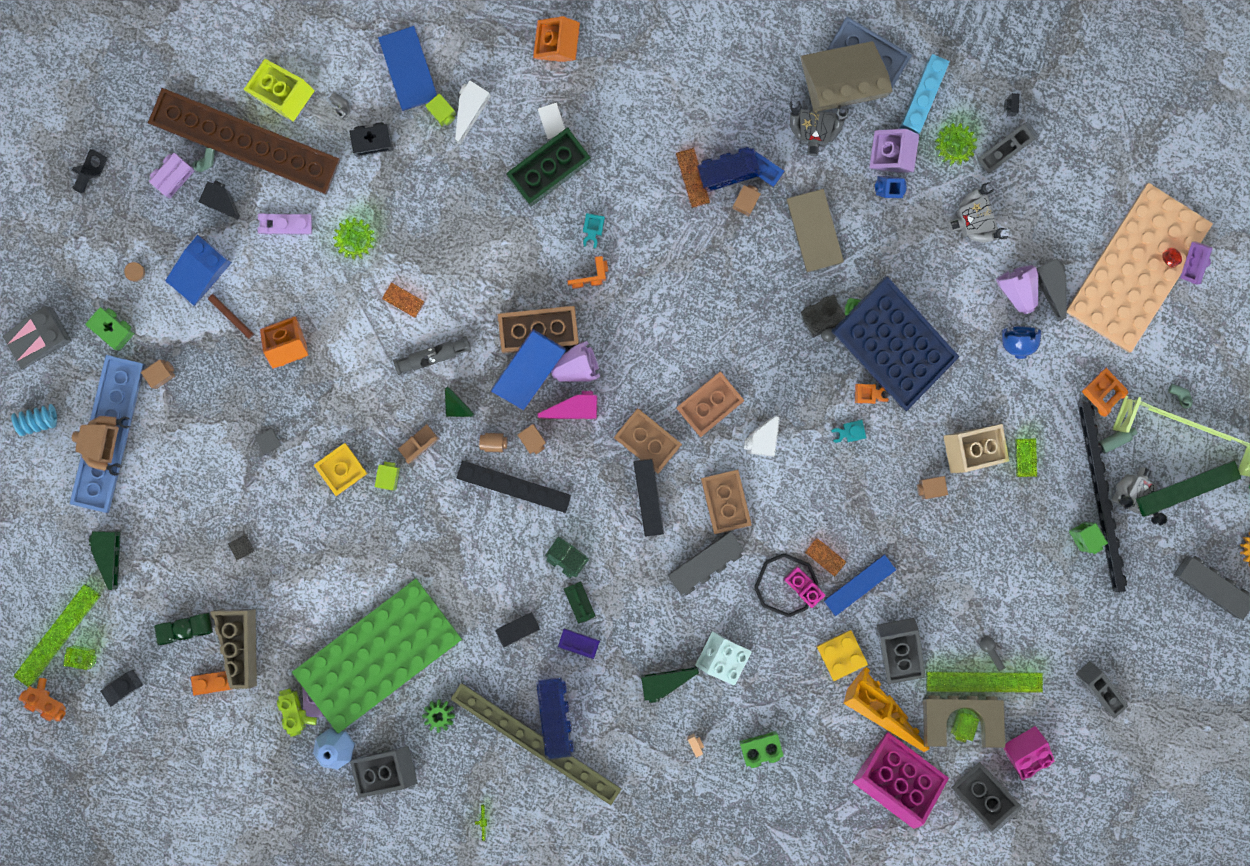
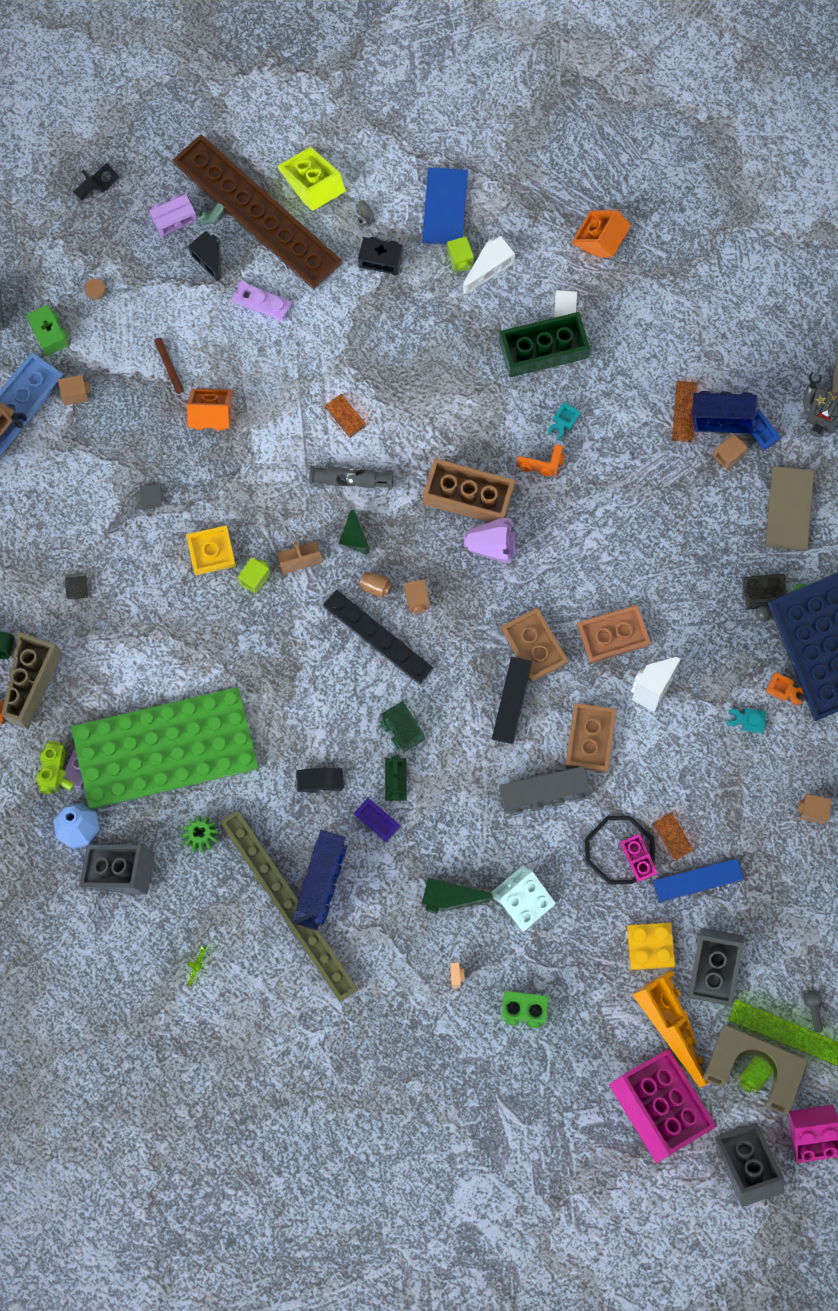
camera: 30 degrees right, 15 degrees down
blue slope [165,235,232,306] -> none
clear neon green gear [333,218,376,260] -> none
blue tile [491,329,565,410] -> none
dark pink slope [538,391,597,419] -> none

